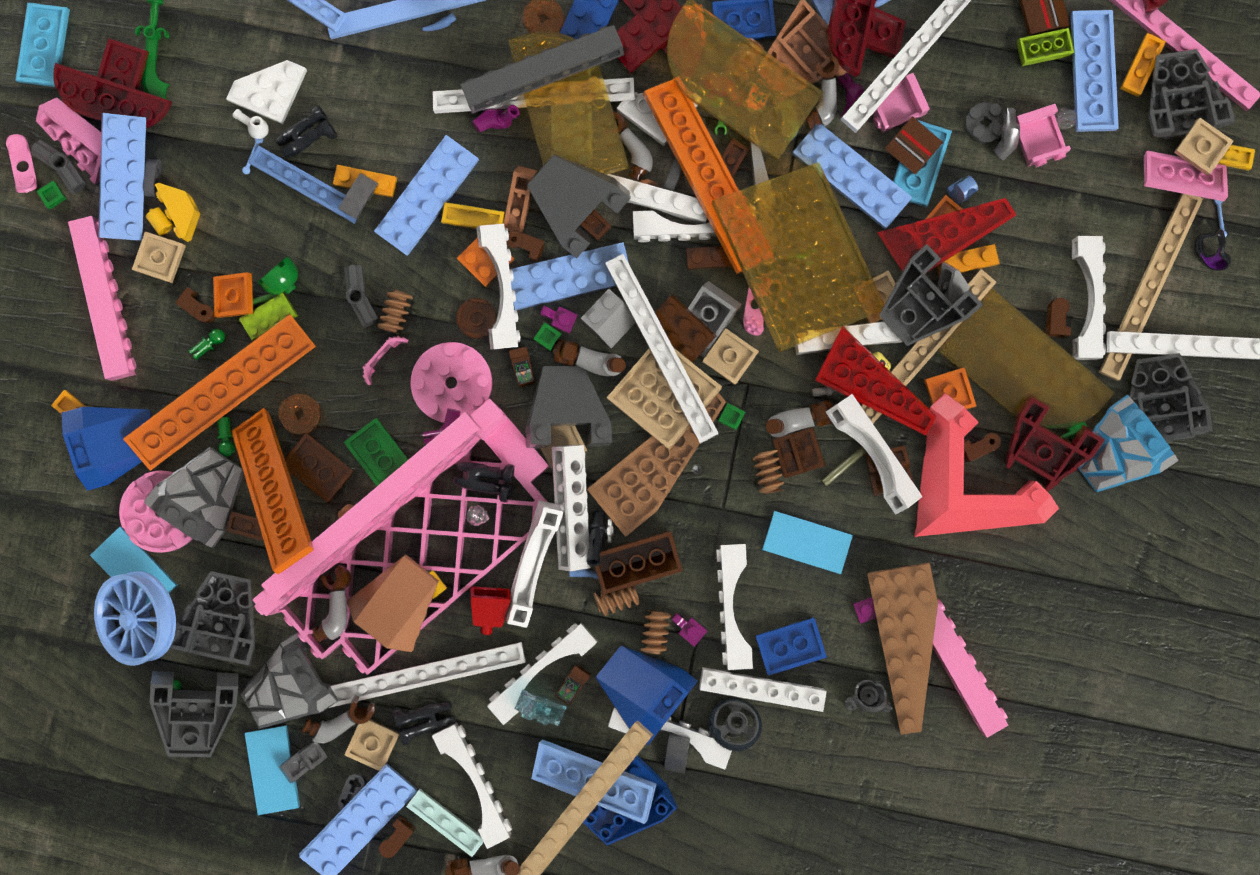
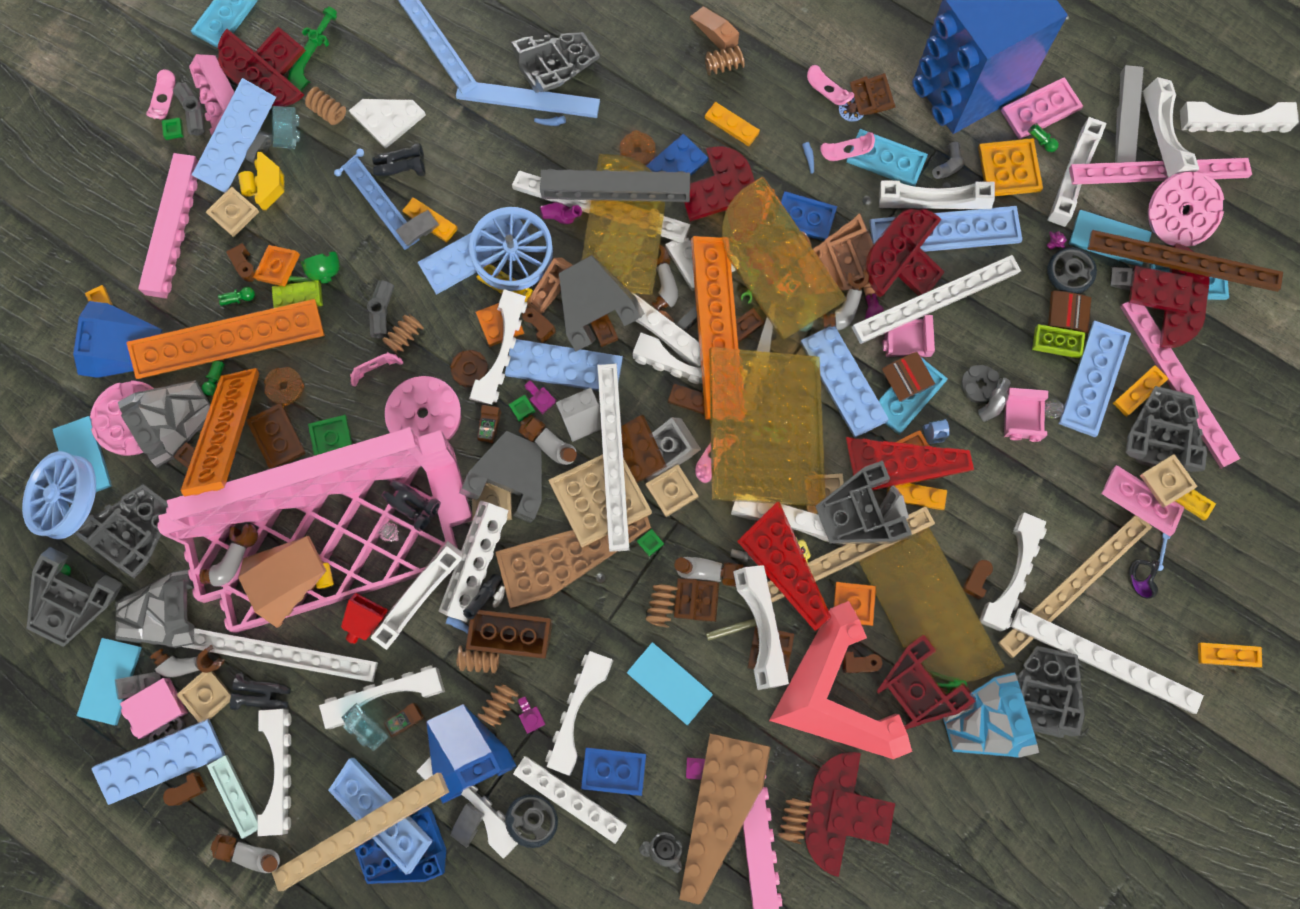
camera: 25 degrees right, 10 degrees down
white bar [233,109,269,139] -> none
none -> bright pink panel [120,678,188,739]
none -> clear light blue brick [272,106,300,149]
none -> medium nougat piece [305,87,346,125]
none -> light blue wheel [469,207,553,291]
none -> medium nougat piece [778,798,812,845]
none -> dark red plate [804,752,895,877]

